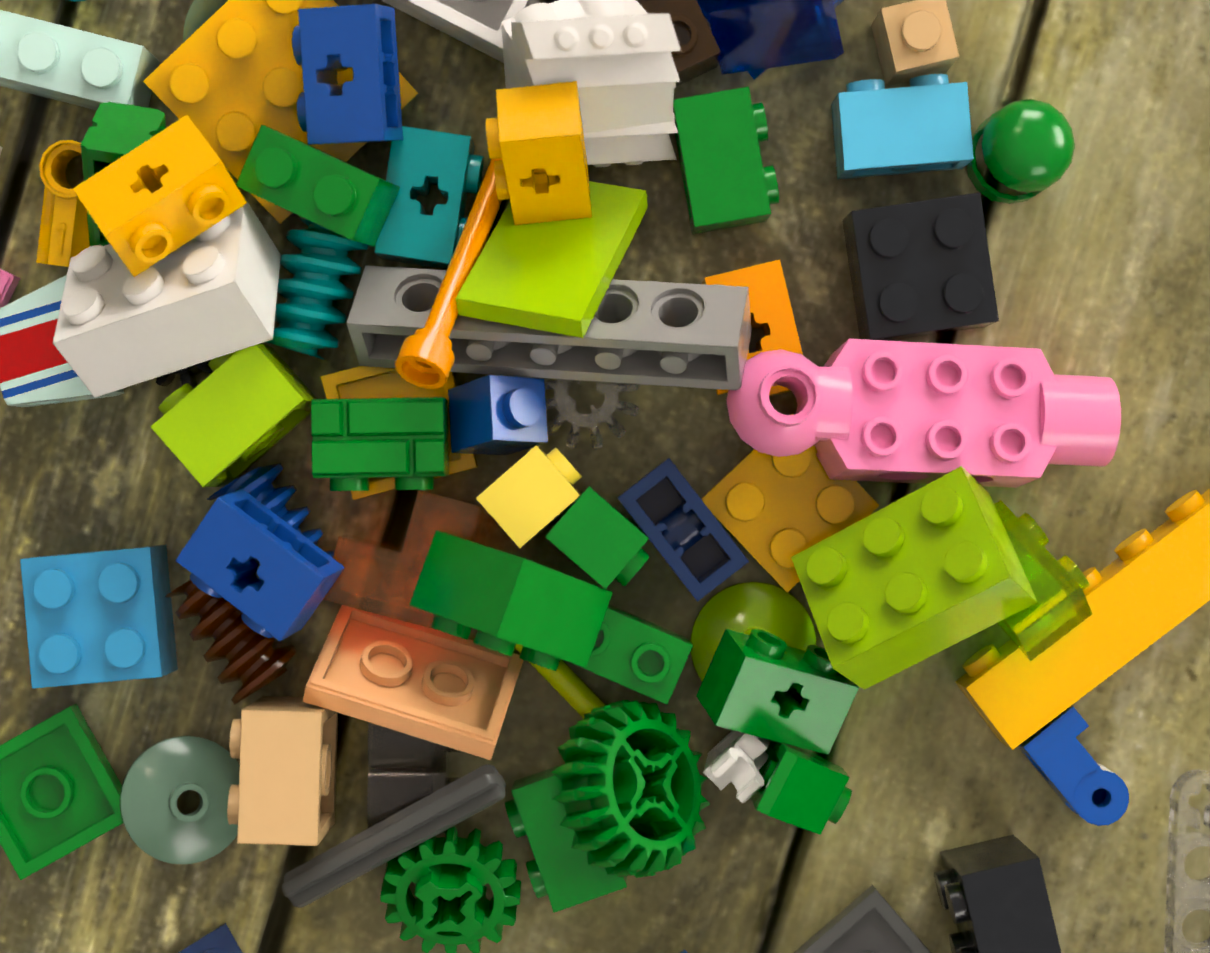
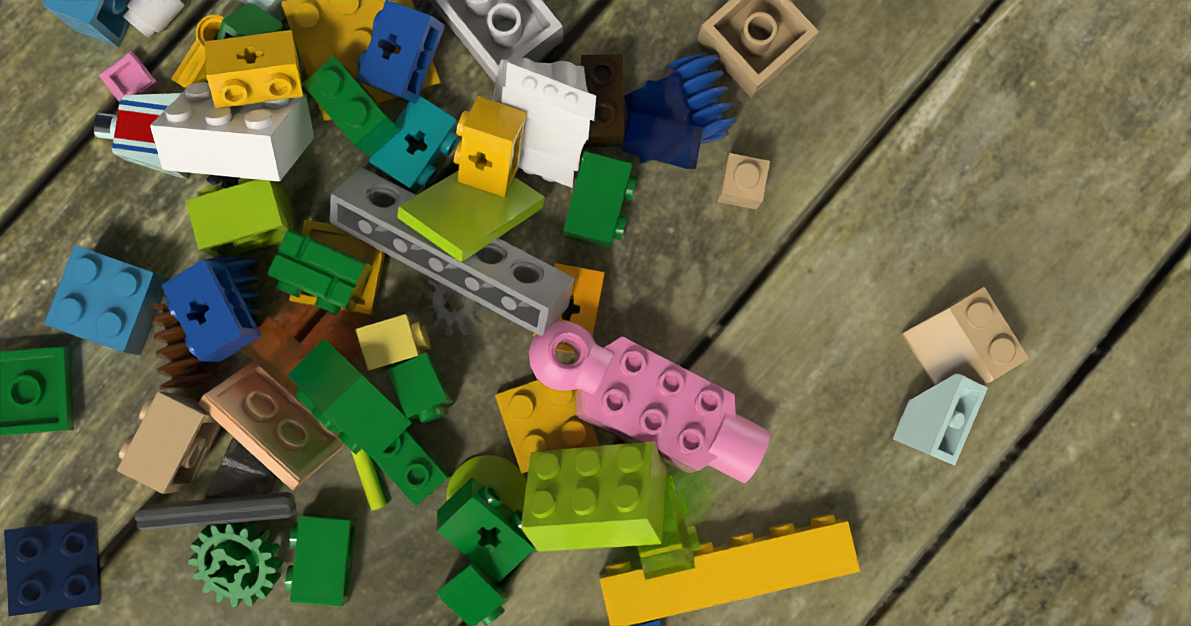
camera: 20 degrees right, 5 degrees down
sand green dish [120,736,240,864] -> none
teal piece [266,218,369,360] -> none
light orange piece [395,158,502,389] -> none
blue brick [448,375,548,455] -> none
green gear [552,700,710,878] -> none
dark blue brick [617,458,749,602] -> none
white plate [703,730,769,803] -> none
medium azure brick [831,74,974,179] -> none
black brick [842,192,999,341] -> none
green helmet [967,99,1075,204] -> none

